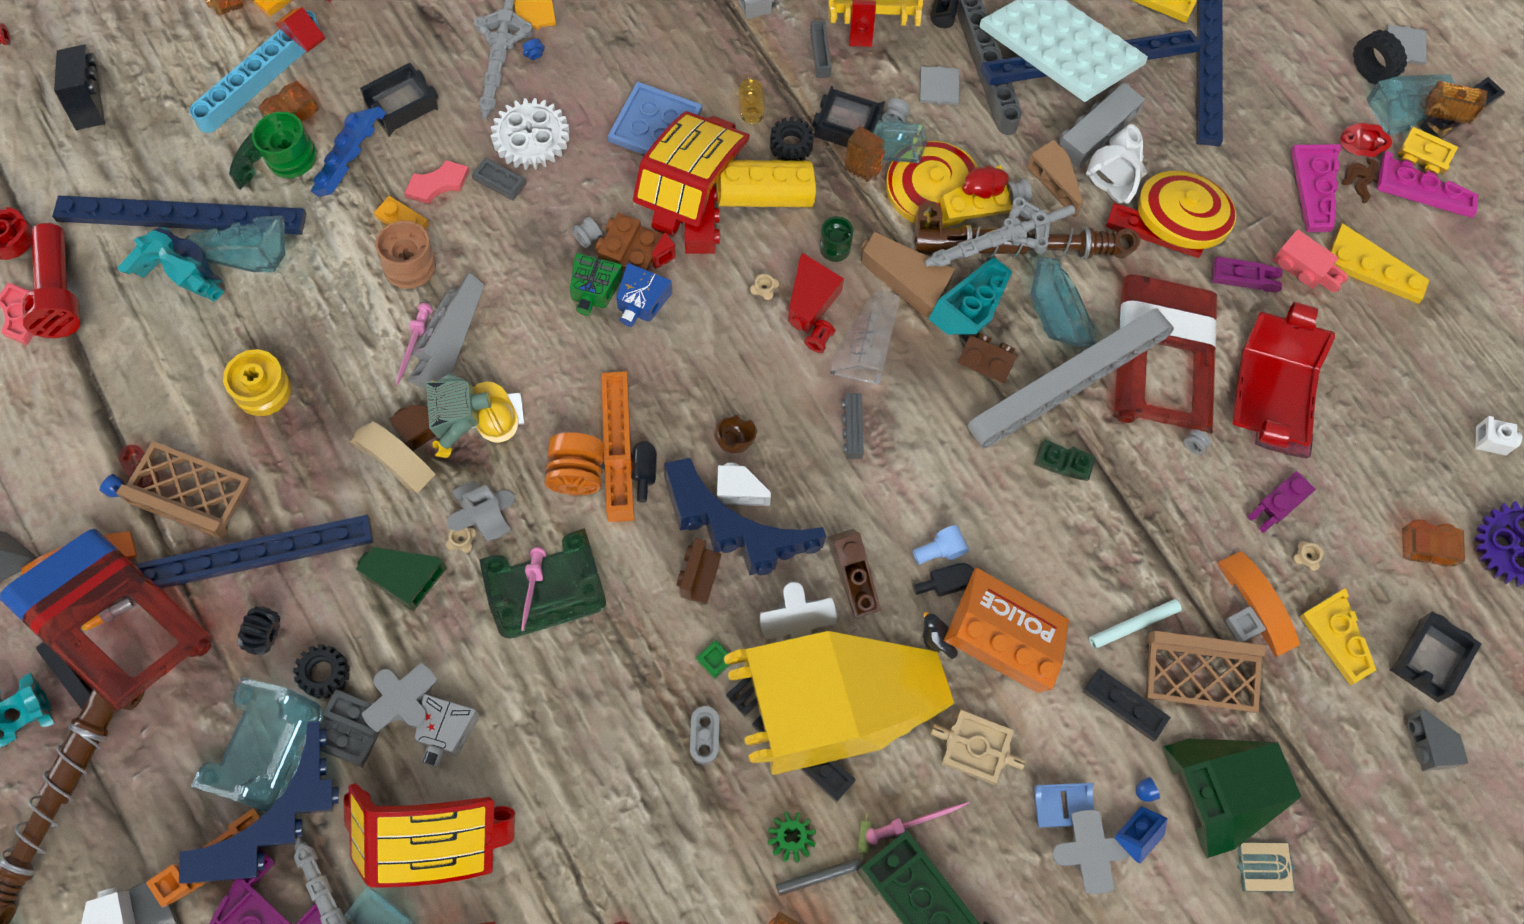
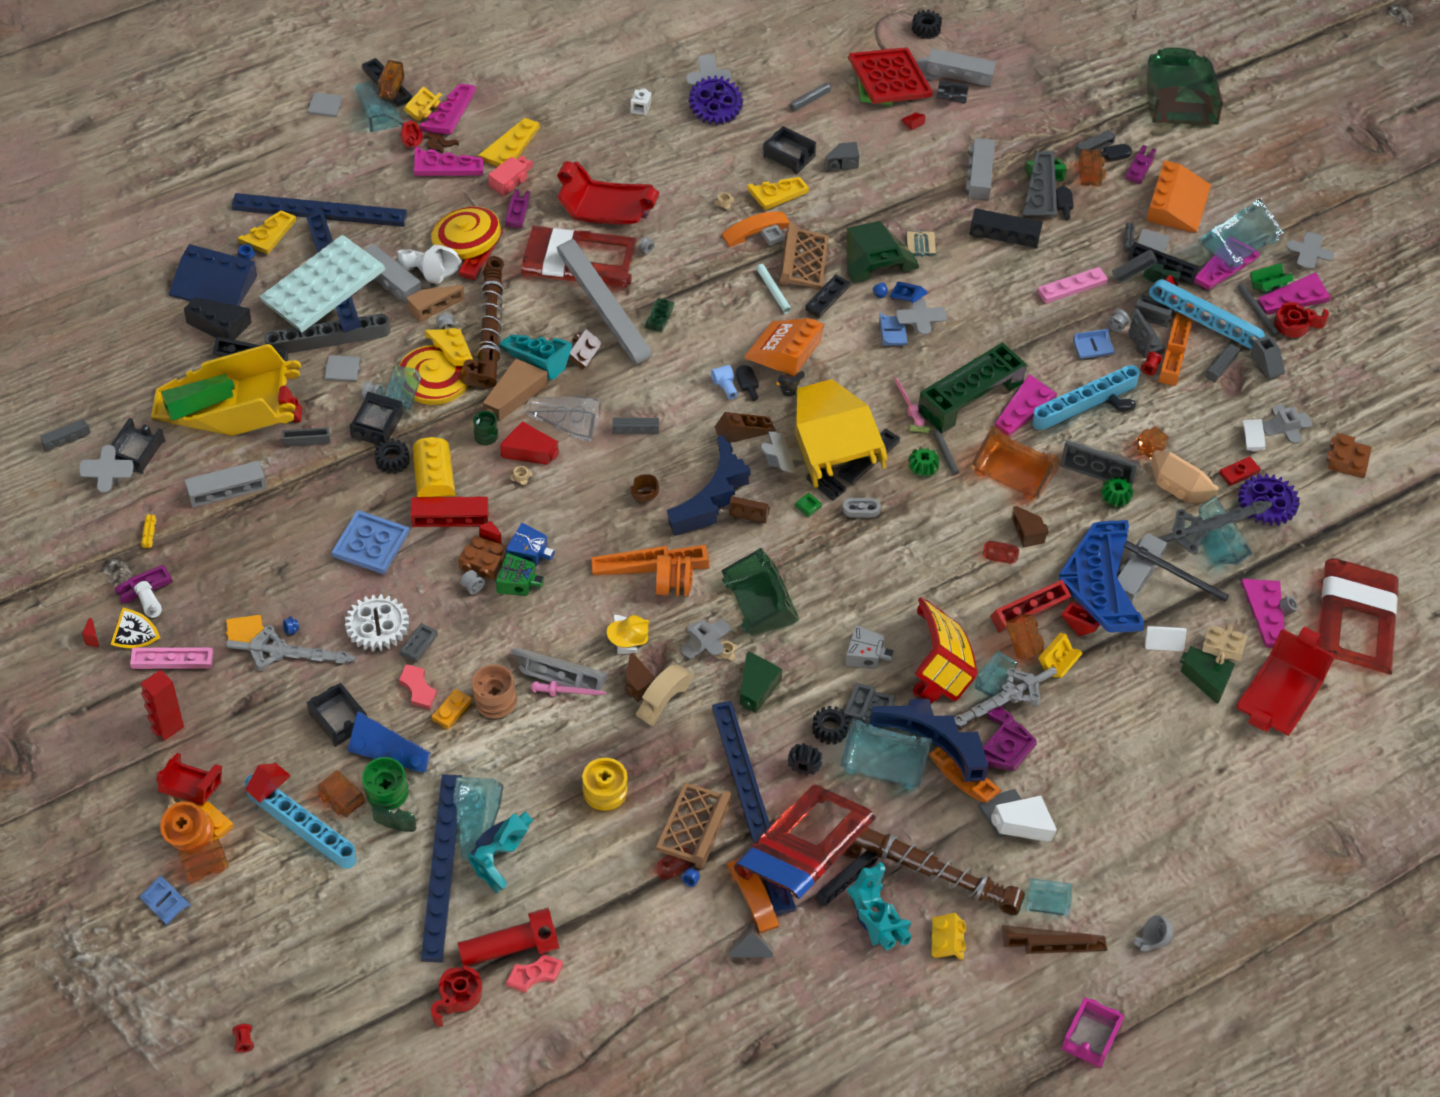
camera: 90 degrees left, 15 degrees down
black wedge [54,44,105,130] -> none
light grey piece [362,663,437,733] -> none
sand green torso [426,374,492,458] -> none
bright pink sword [522,547,546,631] -> none
black piece [631,441,657,503] -> none
panel [633,111,750,237] -> none
white slope [717,463,771,506] -> none
clear yellow plate [739,79,764,124] -> none
red bush [804,319,836,353] -> none
clear orange brick [845,126,885,182] -> none
light grey bar [924,197,1075,267] -> none
tan plate [930,710,1026,785] -> none
red arm [962,165,1009,199] -> none
clear light blue wedge [1030,257,1096,347] -> none
magenta hinge [1247,471,1316,533] -> none
black tyre [1353,29,1407,85] -> none
clear orange brick [1402,519,1465,567] -> none

